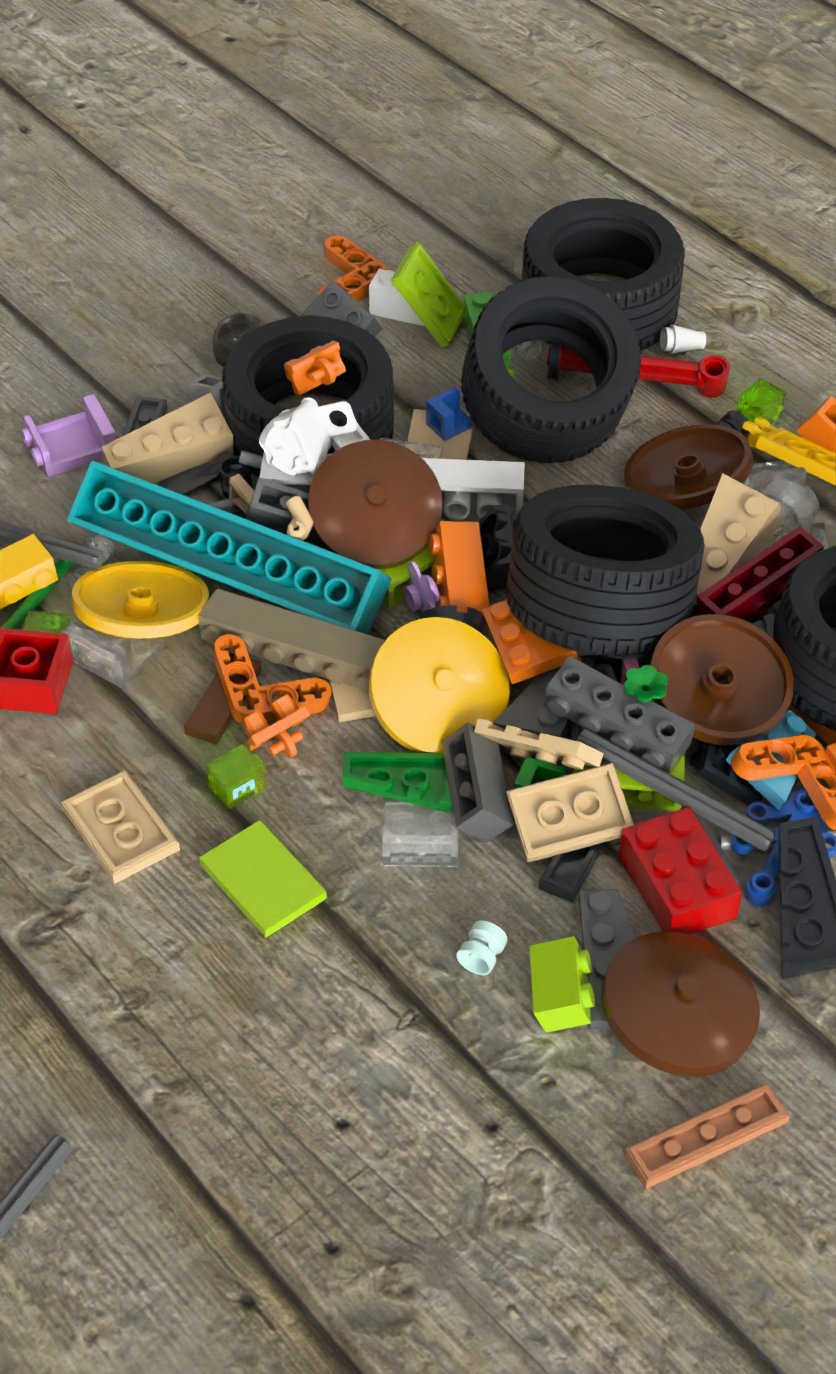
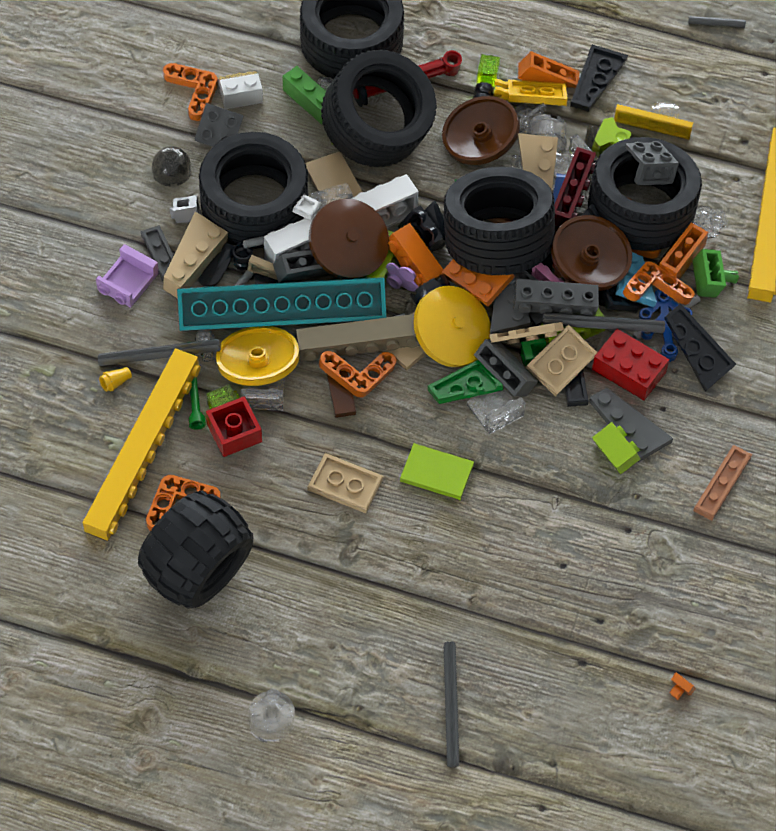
camera: 35 degrees left, 10 degrees up
clear neon green brick [206,744,266,810] -> none
orange hips [241,694,310,758] -> none
white piece [259,397,357,476] -> none
orange hips [284,341,346,395] -> none
tan arm [286,496,313,541] -> none
lime tile [391,241,464,348] -> none
blue panel [426,387,473,441] -> none
light aqua wheel [457,920,508,976] -> none
reddish brown dish [601,932,760,1076] -> none
green plant [624,665,668,702] -> none
white cone [660,324,706,354] -> none

